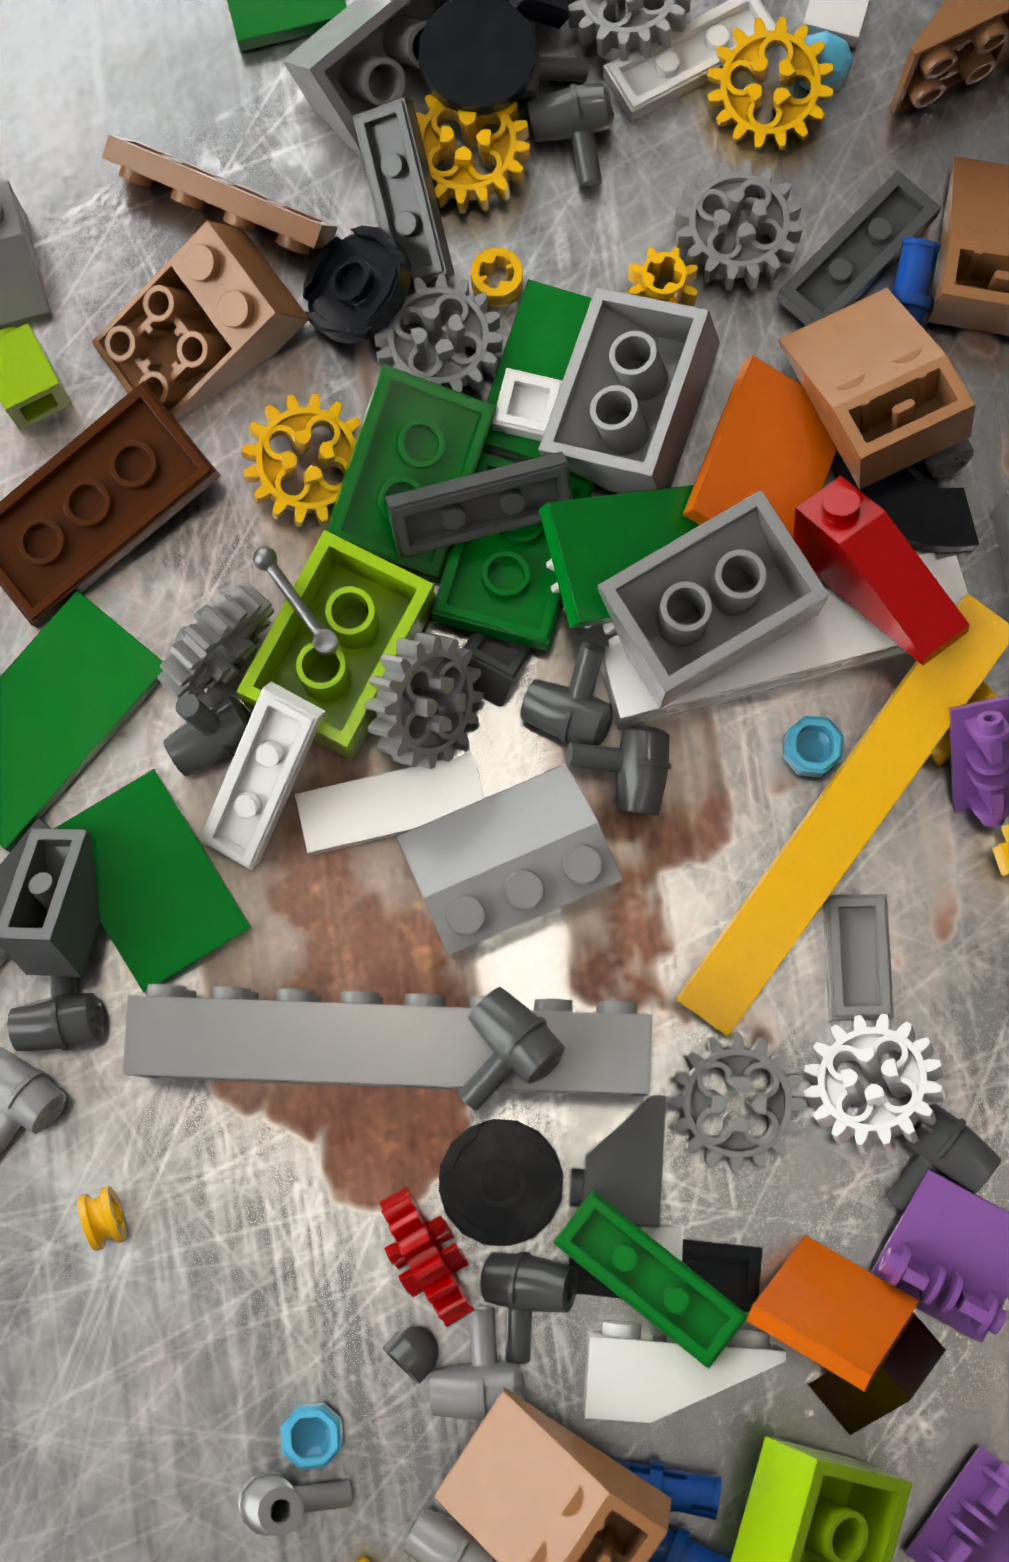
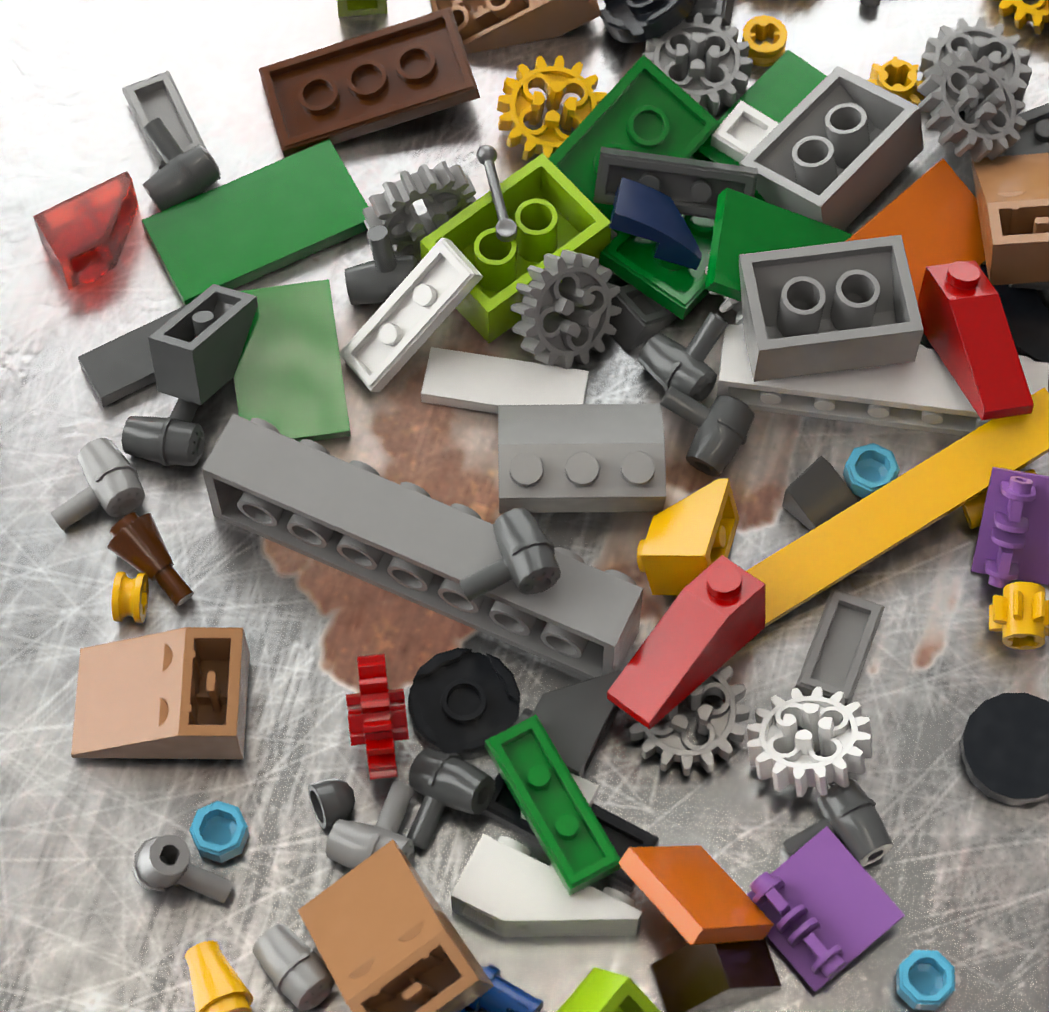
camera: 20 degrees right, 15 degrees down
none -> slope [71,627,250,760]
none -> reddish brown cone [107,512,194,607]
none -> slope [607,555,765,730]
none -> dark blue slope [609,177,702,270]
none -> yellow slope [637,478,740,595]
none -> dark grey slope [782,456,858,531]
none -> light grey gear [917,50,1026,162]

